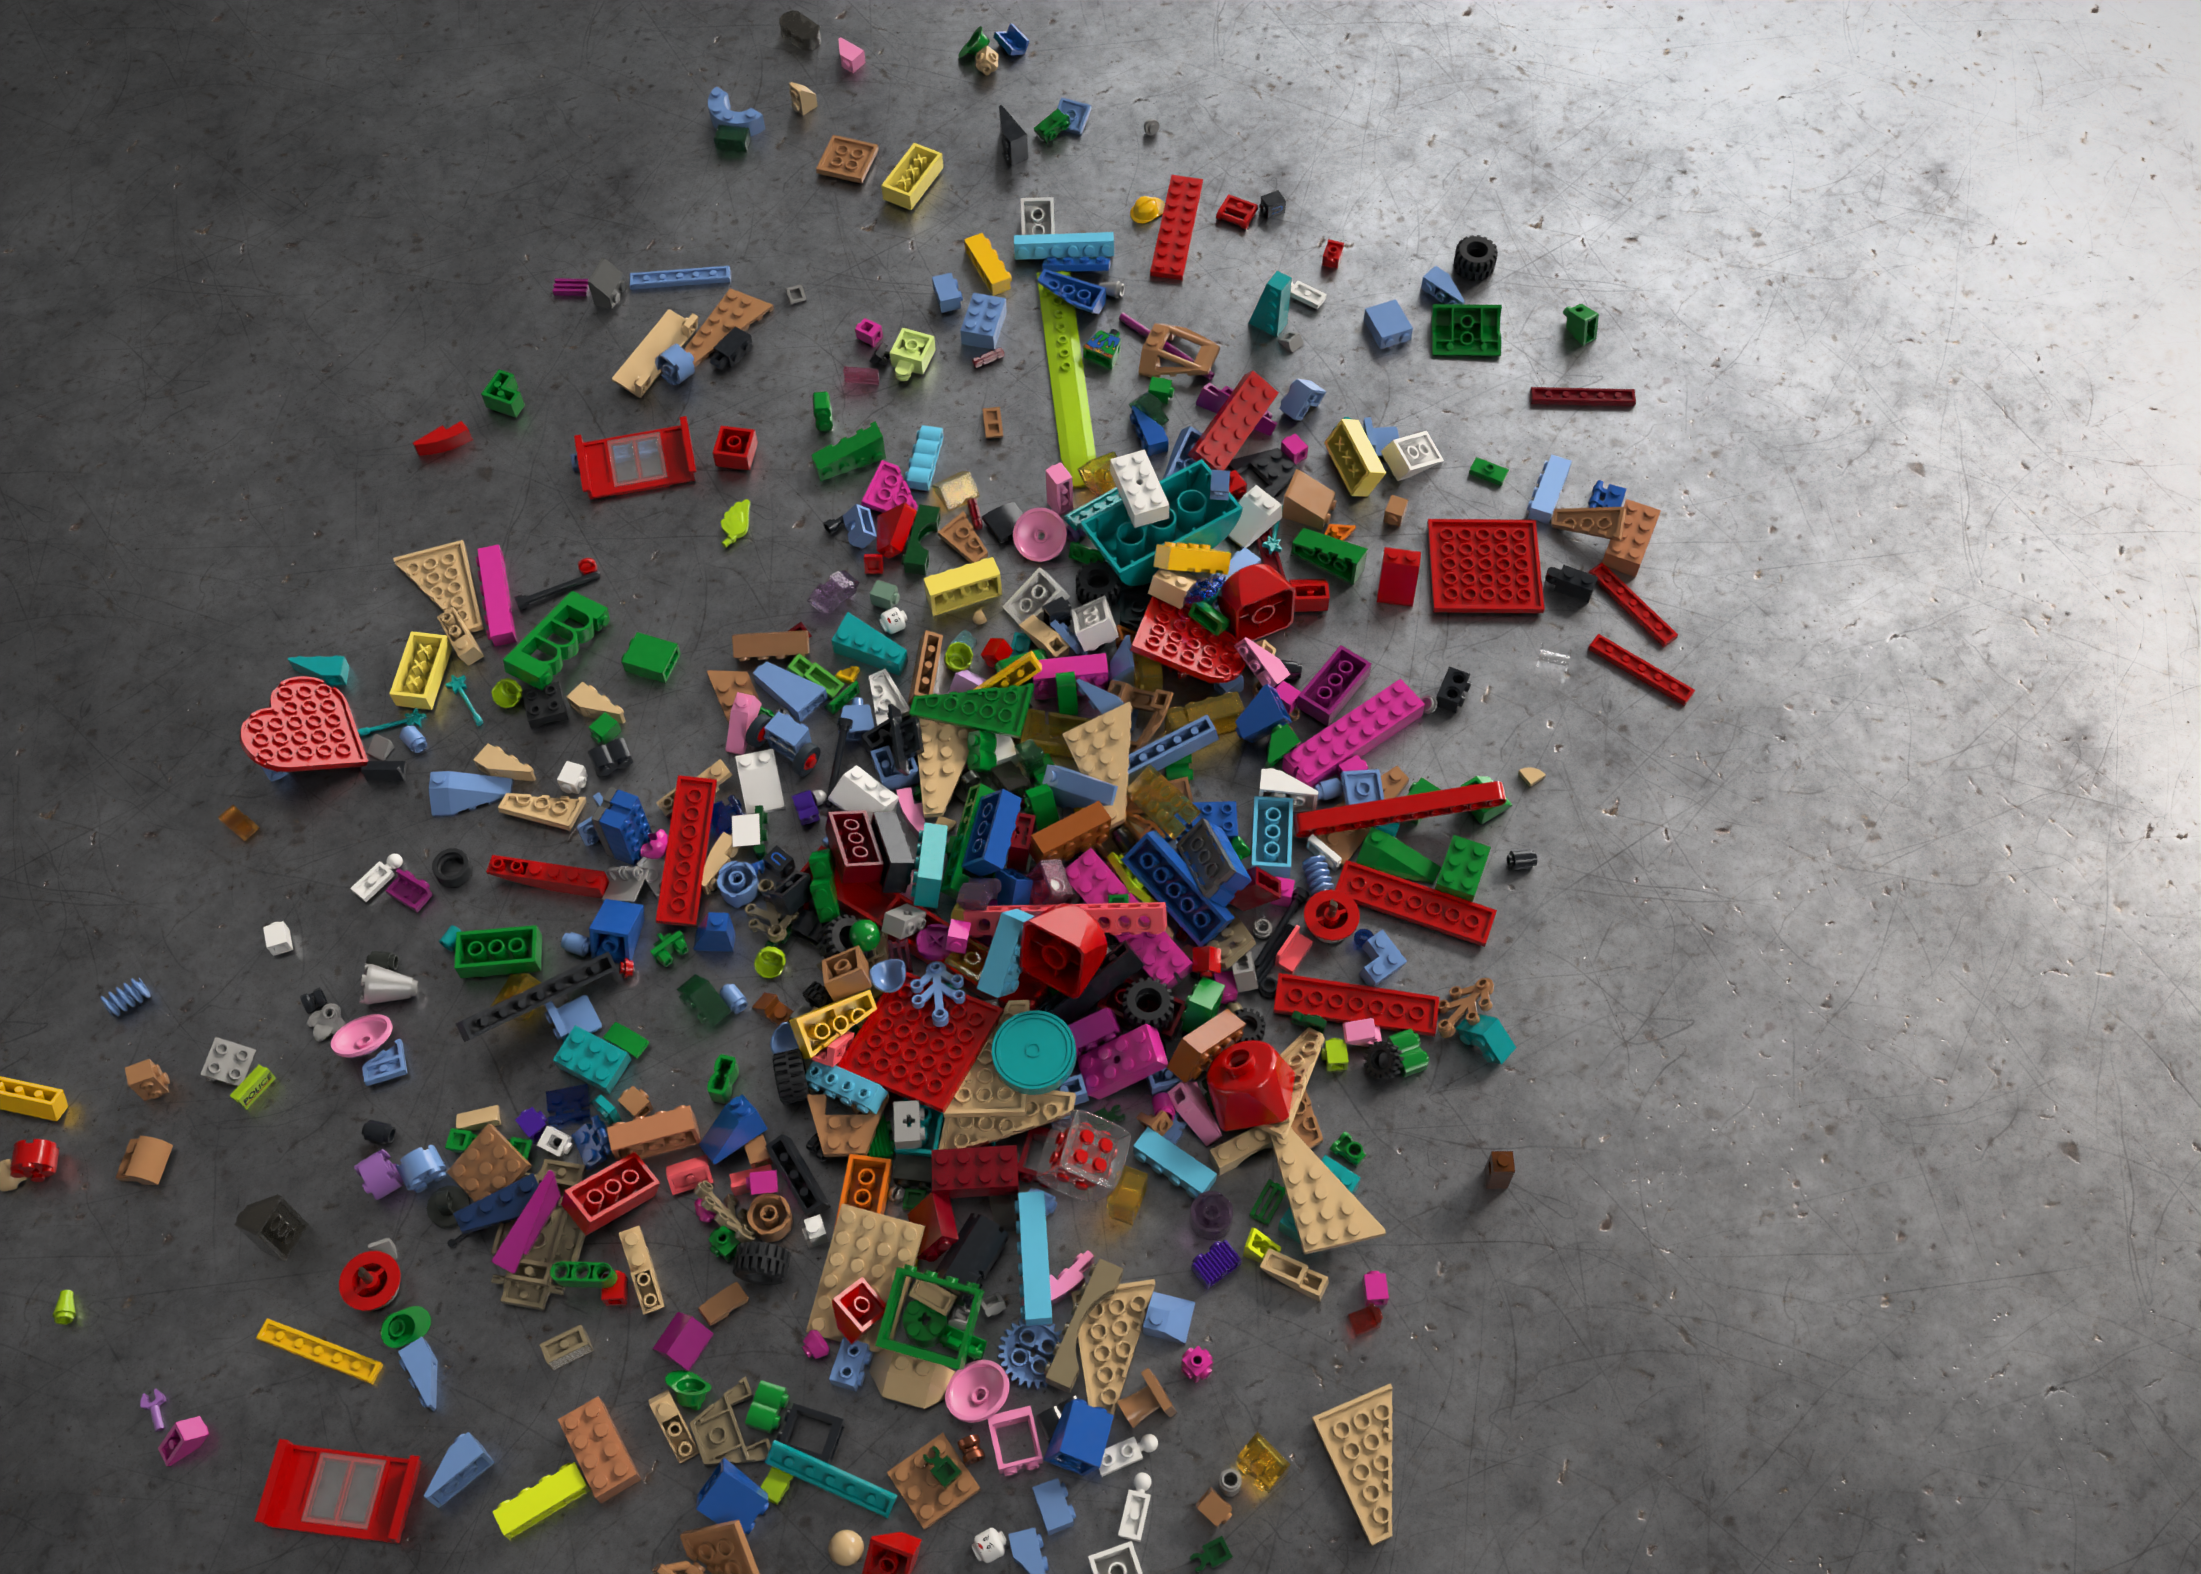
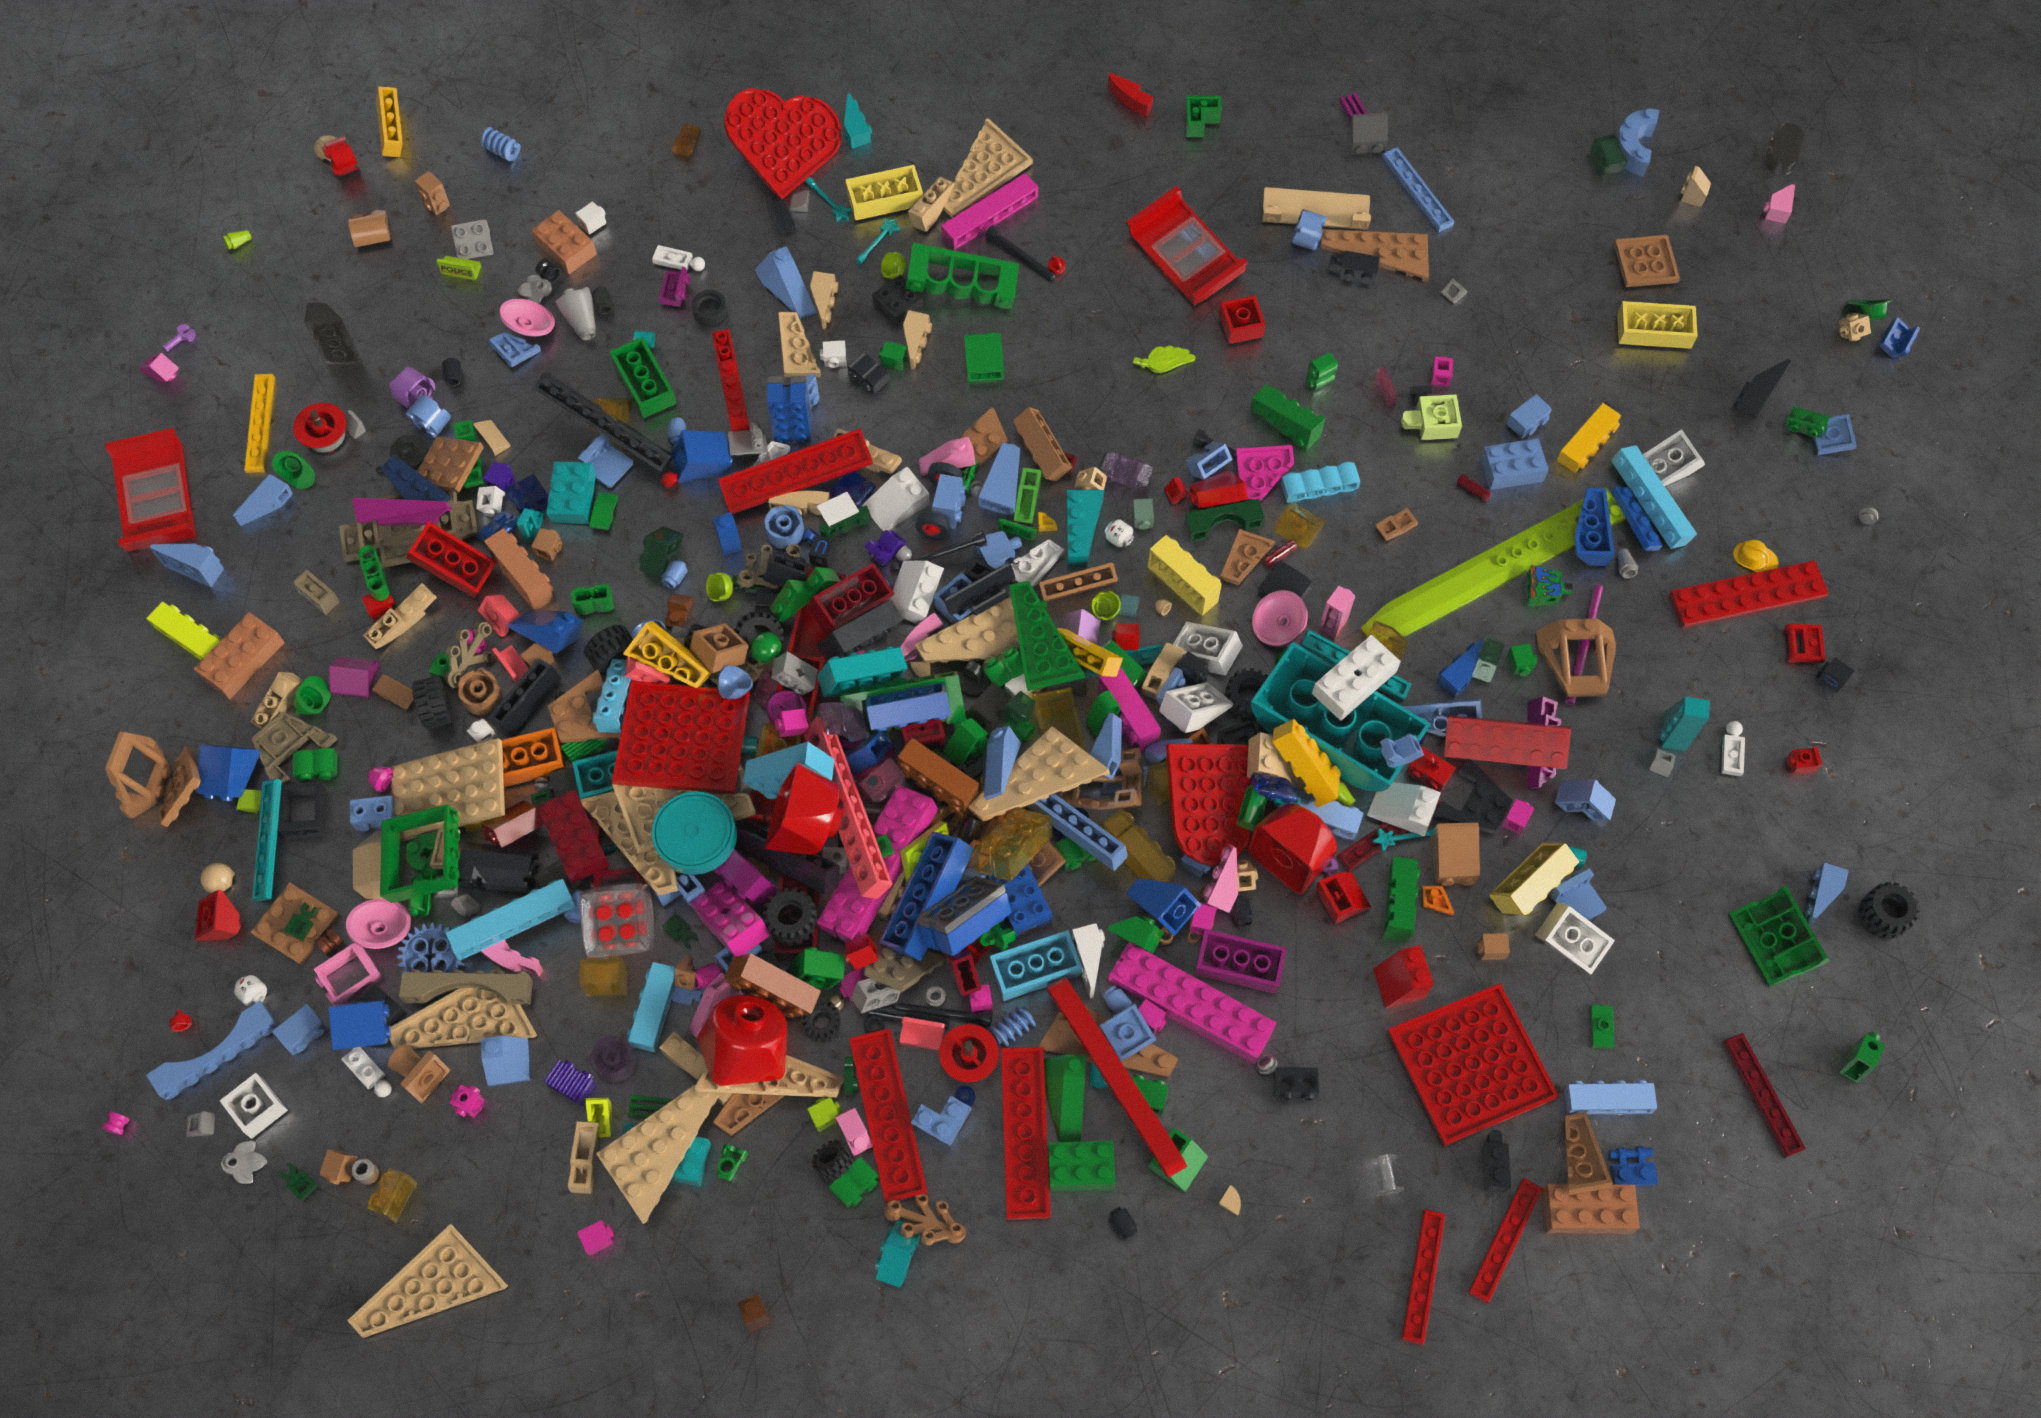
camera: 65 degrees right, 5 degrees up
medium blue brick [399,726,427,753] -> none
dark pink hair [641,829,668,859] -> none
green hips [650,930,689,967] -> none
dark pink brick [746,1170,778,1194] -> none
red slope [832,1277,886,1344] -> none
light grey brick [894,1100,925,1149] -> none
medium blue plant [910,961,966,1027] -> none
white plate [1118,1472,1151,1542] -> none
white tile [1307,834,1342,872] -> none
clear red bracket [1347,1302,1383,1337] -> none
medium blue brick [1363,299,1413,349] -> none
none -> nougat brick [531,210,597,274]
none -> tan brick [1074,467,1107,490]

